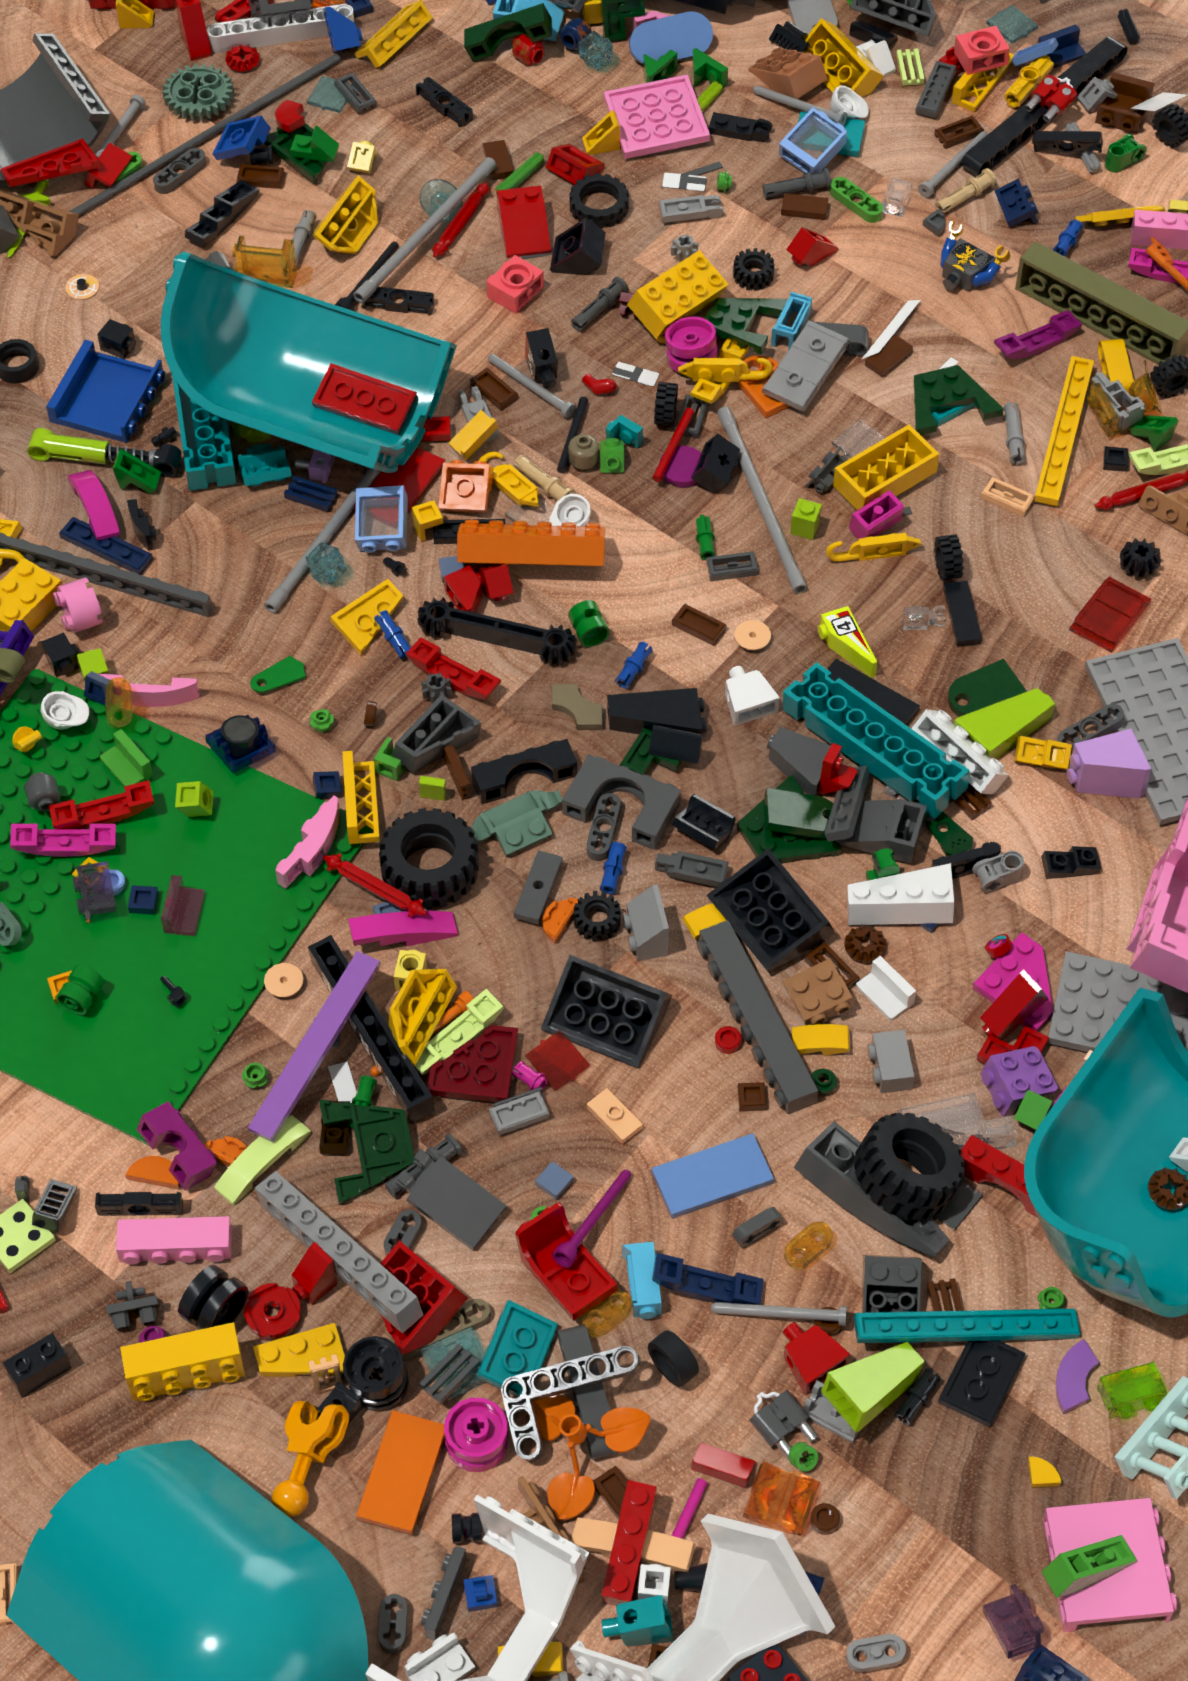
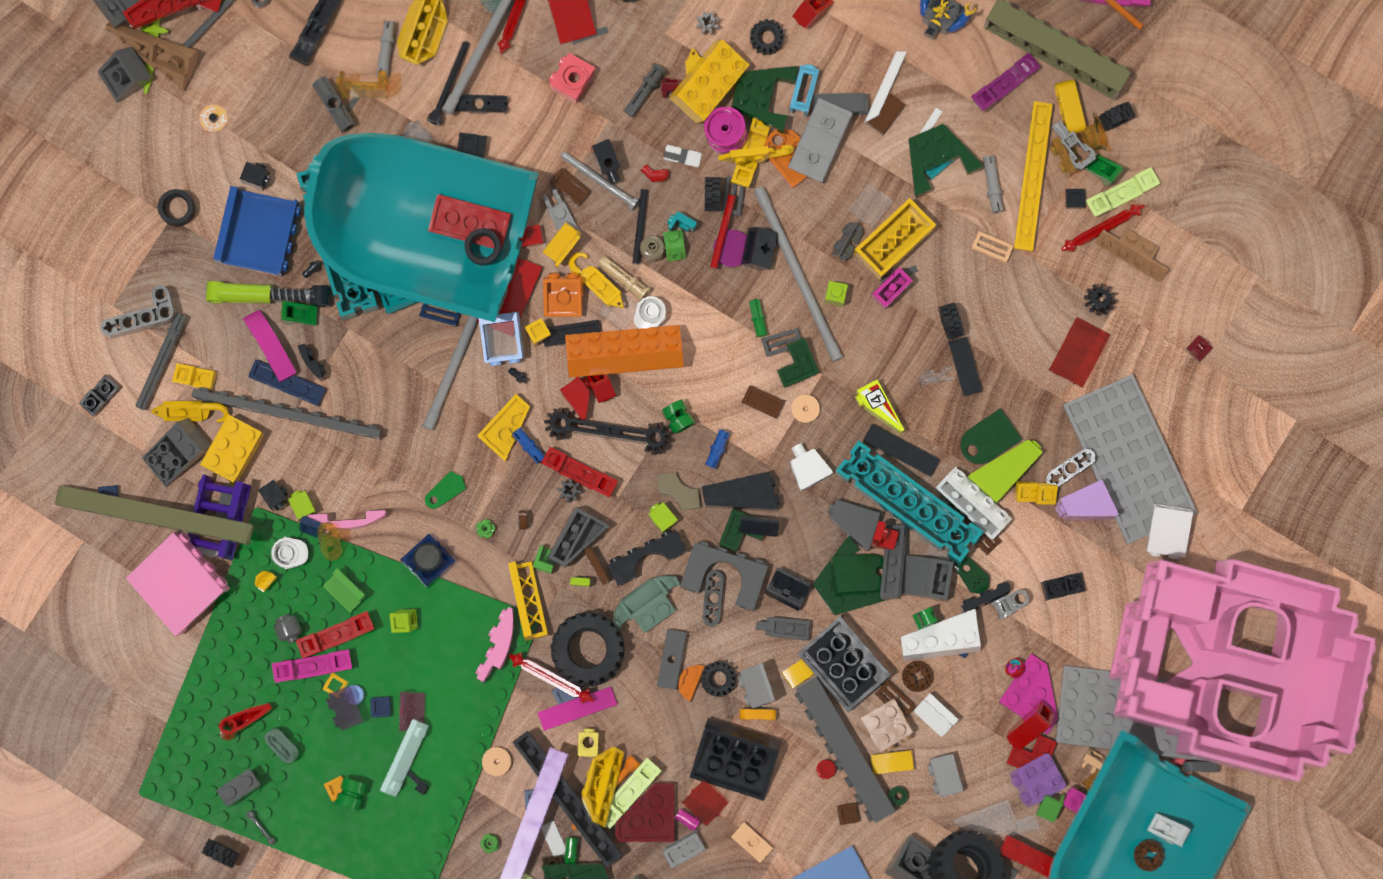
camera: 10 degrees left, 25 degrees up
bright pink brick [53,577,103,633] -> none
clear light blue brick [306,542,347,585] -> none
dark blue tile [312,771,342,798] -> none
sand blue tile [439,556,465,582] -> none
black slope [550,217,606,275] -> none
blue pin [599,842,627,895] -> none
yellow plate [826,533,922,562] -> none
none -> light aqua plate [380,719,428,797]
none -> black tyre [464,228,501,266]
none -> lime brick [648,502,678,534]
none -> light orange beam [739,709,776,720]
none -> dark green plate [776,337,819,388]

